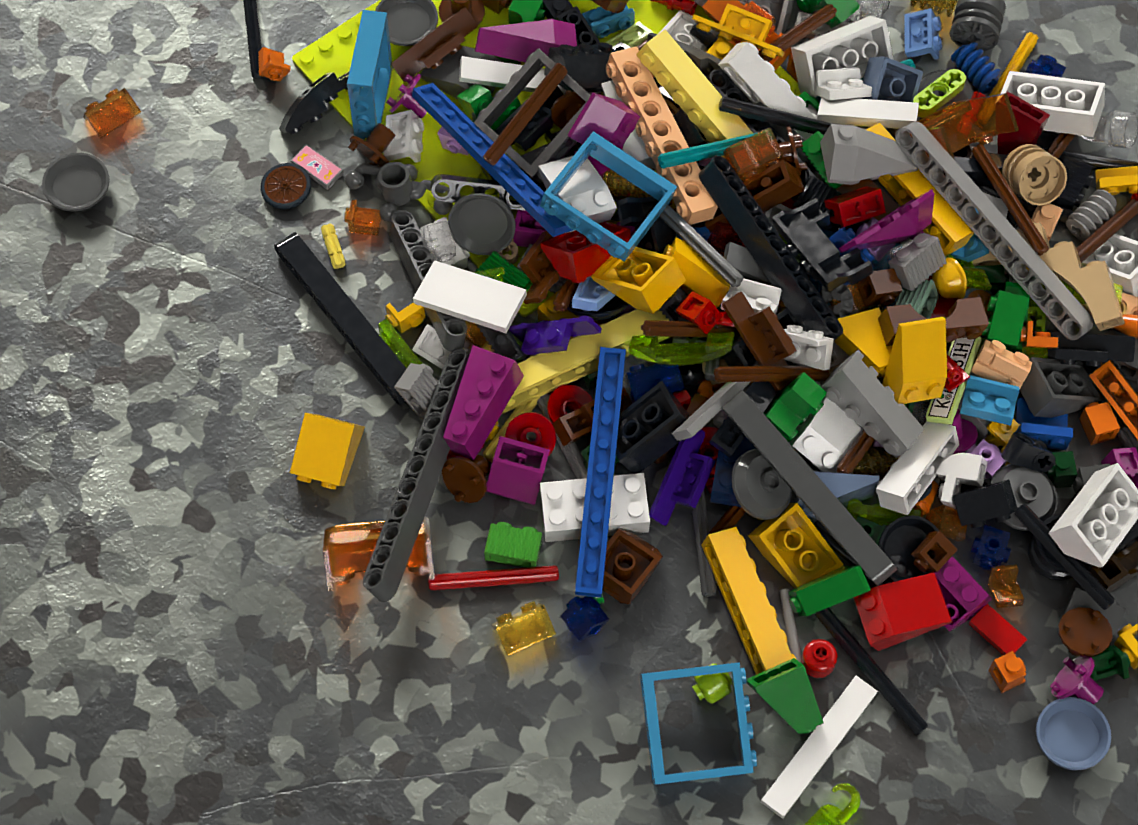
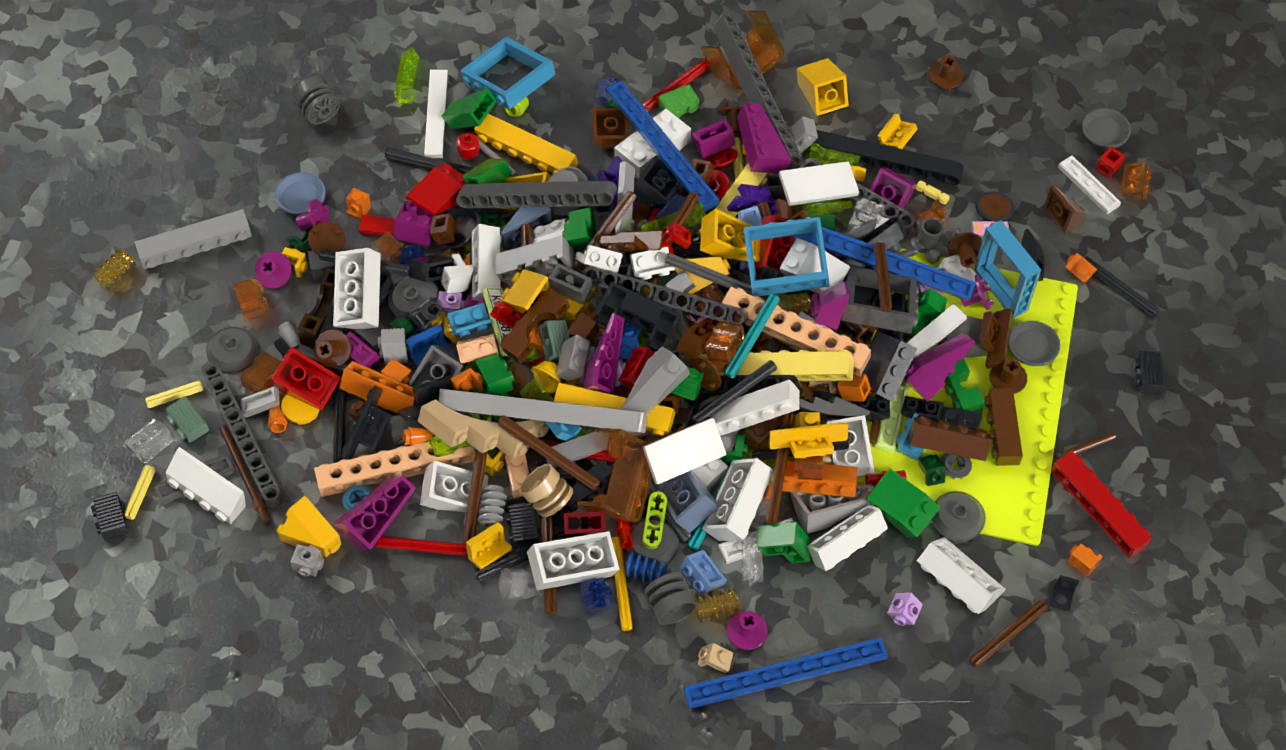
camera: 140 degrees right, 5 degrees down
clear yellow bracket [491,601,556,656] -> none
white bracket [815,67,872,100] -> none
none -> light grey brick [378,328,408,364]
none -> dark grey brick [548,263,593,305]
none -> magenta slope [870,167,917,216]
none -> yellow bracket [878,113,918,149]
none -> reddish brown piece [929,55,964,90]
none -> reddish brown slope [1043,185,1086,233]
none -> white tile [1058,156,1121,215]
none -> red brick [1095,146,1125,179]

